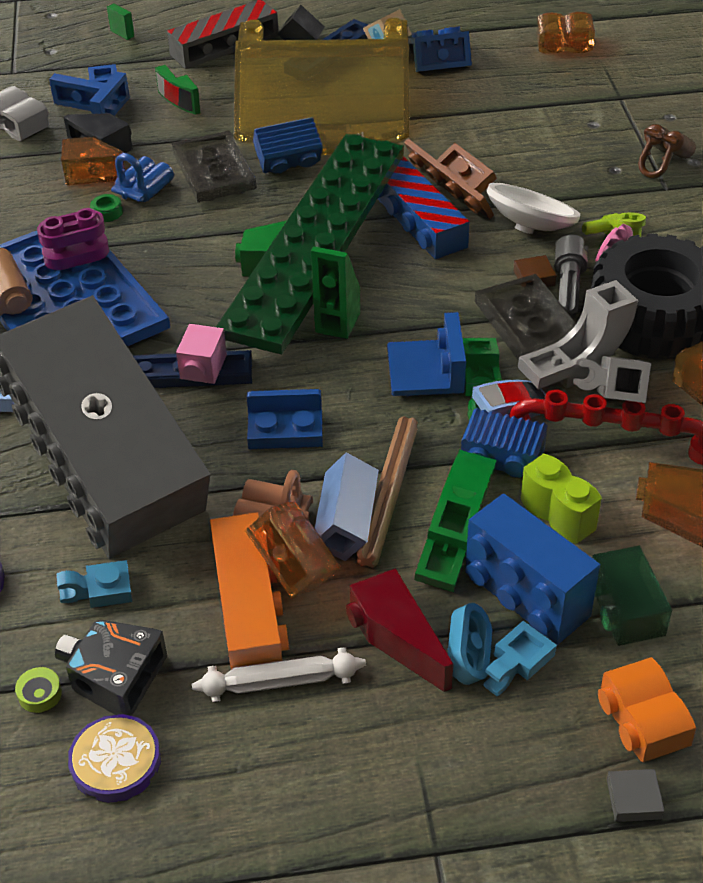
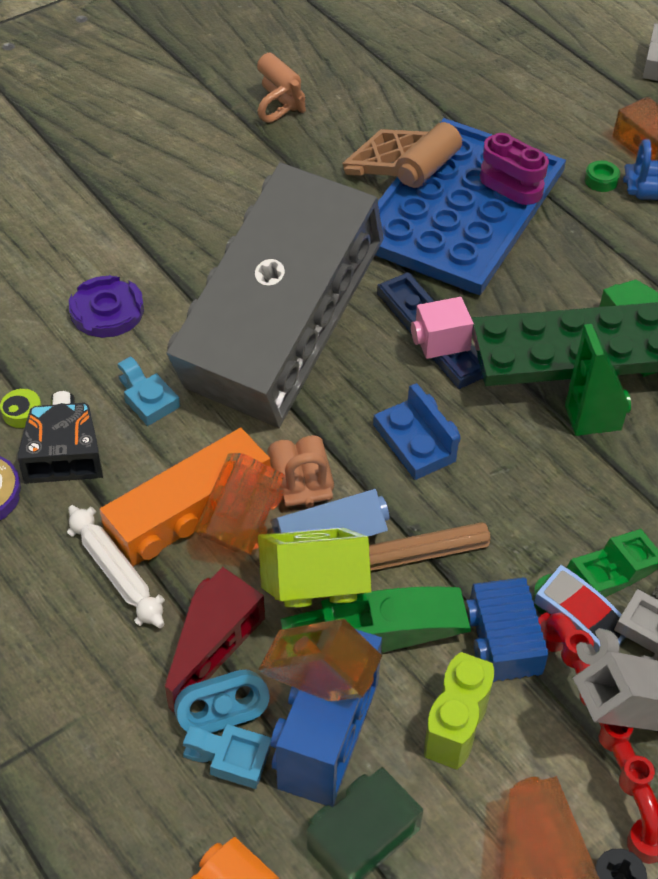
camera: 60 degrees right, 5 degrees up
blue bracket [387,312,466,396] -> none
none -> lime brick [258,527,371,607]
none -> clear orange slope [258,619,382,701]

